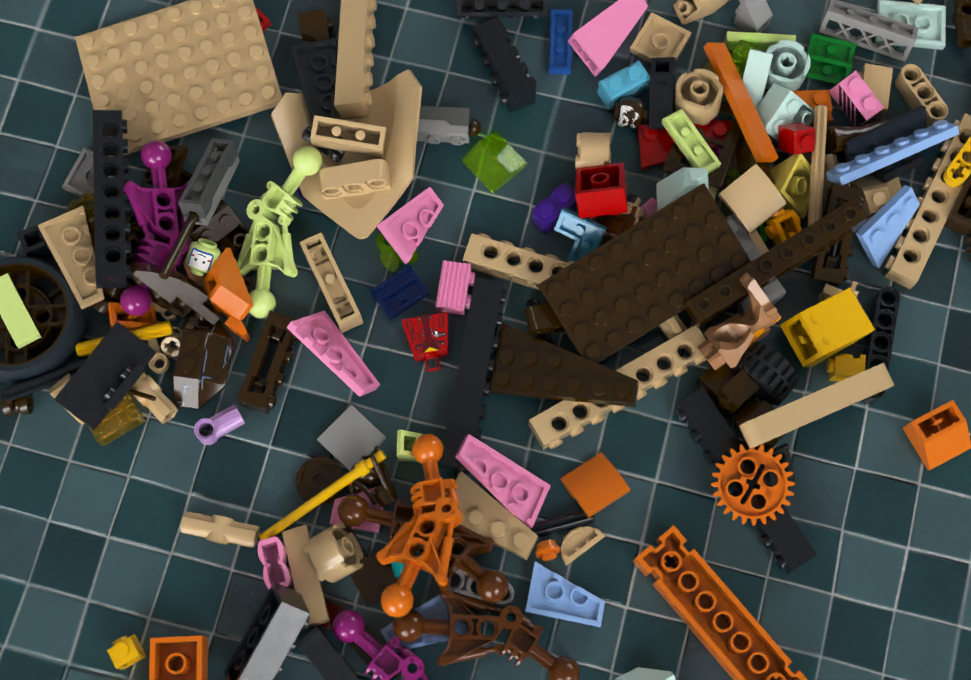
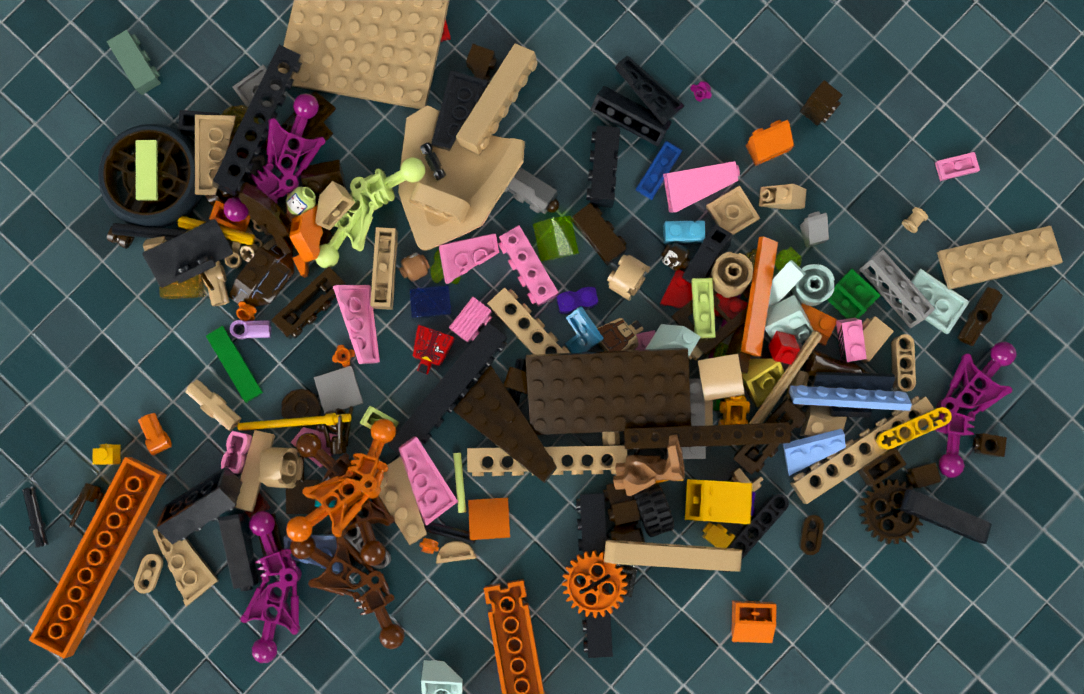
camera: 30 degrees right, 10 degrees up
dark grey piece [159,138,240,279] -> none
tan brick [310,115,387,158] -> none
light blue wing [525,561,605,628] -> none
red brick [575,162,628,218] -> none
yellowish green tile [723,31,796,52] -> none
none -> orange piece [138,413,172,456]
none -> green tile [206,326,263,403]
none -> orange plate [236,301,257,321]
none -> tan slope [315,181,355,230]
none -> orange plate [332,345,355,367]
none -> medium nougat head [399,253,430,282]
none -> yellowish green bar [453,453,466,513]
none -> bright pink brick [498,225,559,307]
none -> dark brown brick [571,203,627,266]
none -> dark brown plate [799,515,824,555]

